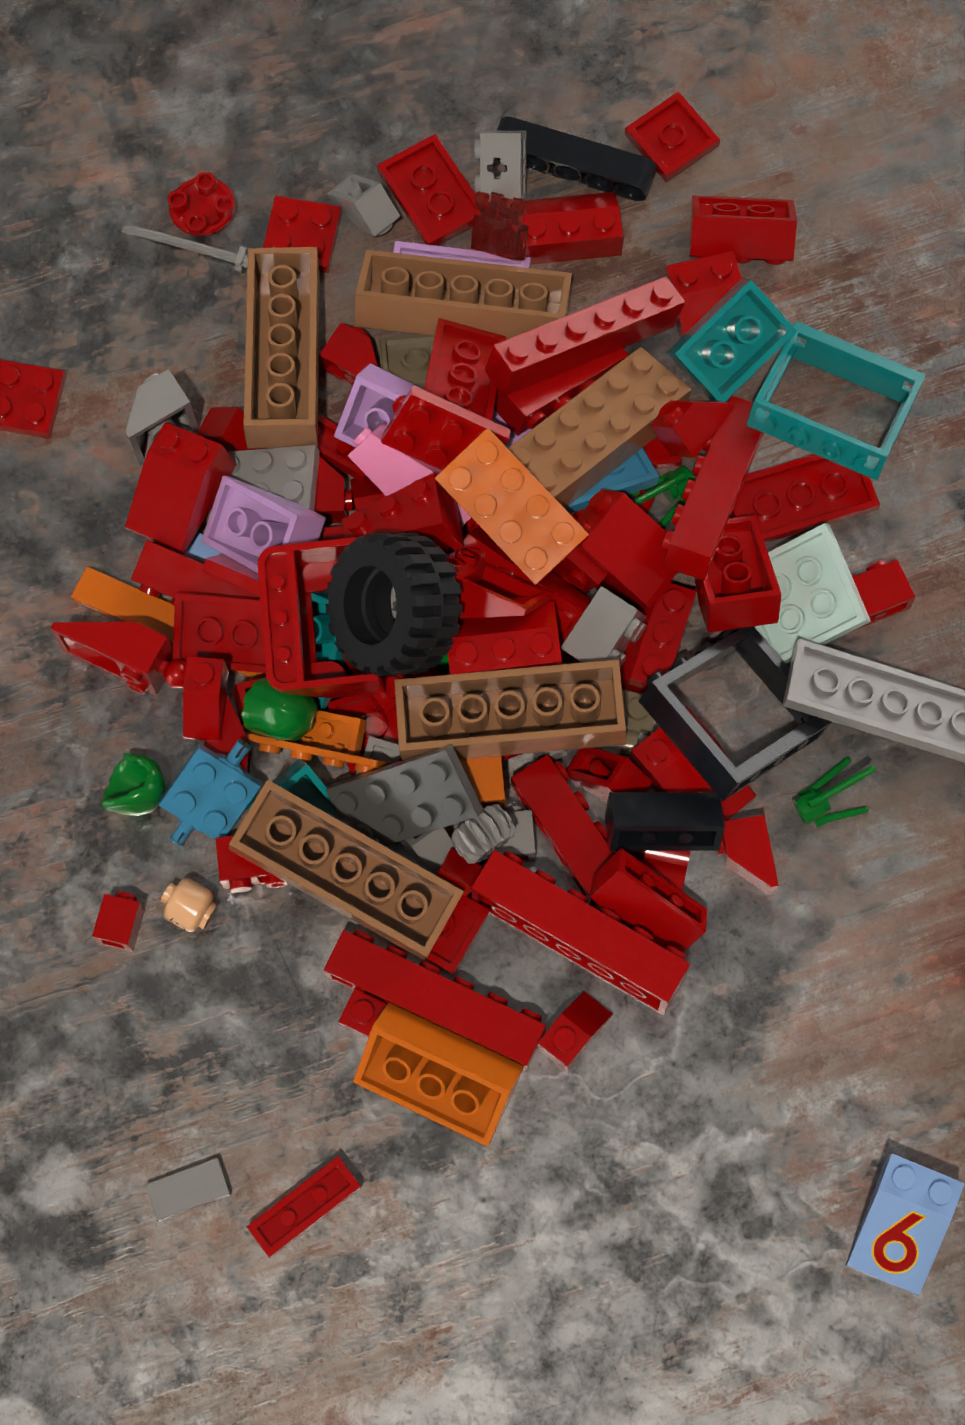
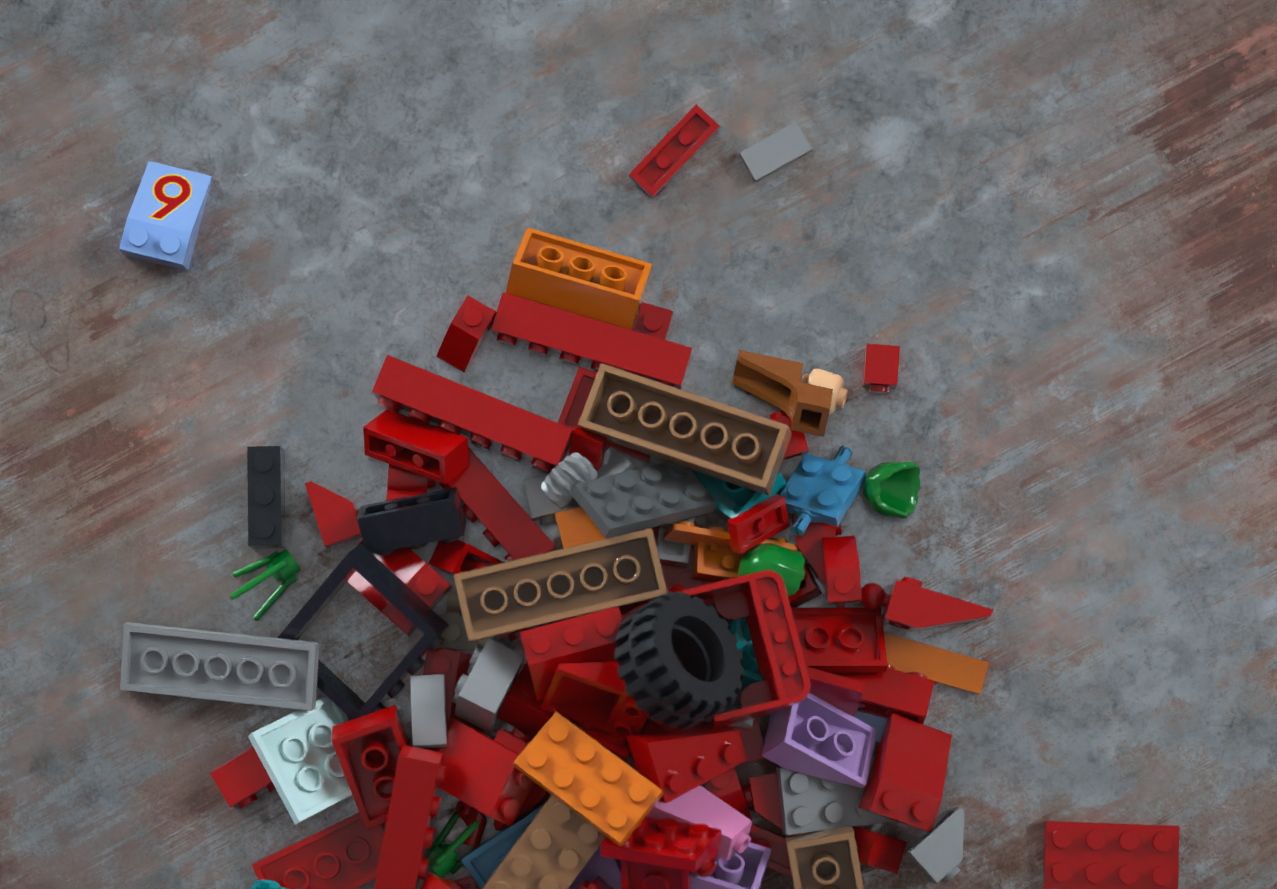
camera: 170 degrees right, 10 degrees up
none -> black brick [247,446,286,549]
none -> light grey slope [410,674,447,748]
none -> red plate [727,494,790,554]
none -> dark orange arch [732,350,833,437]

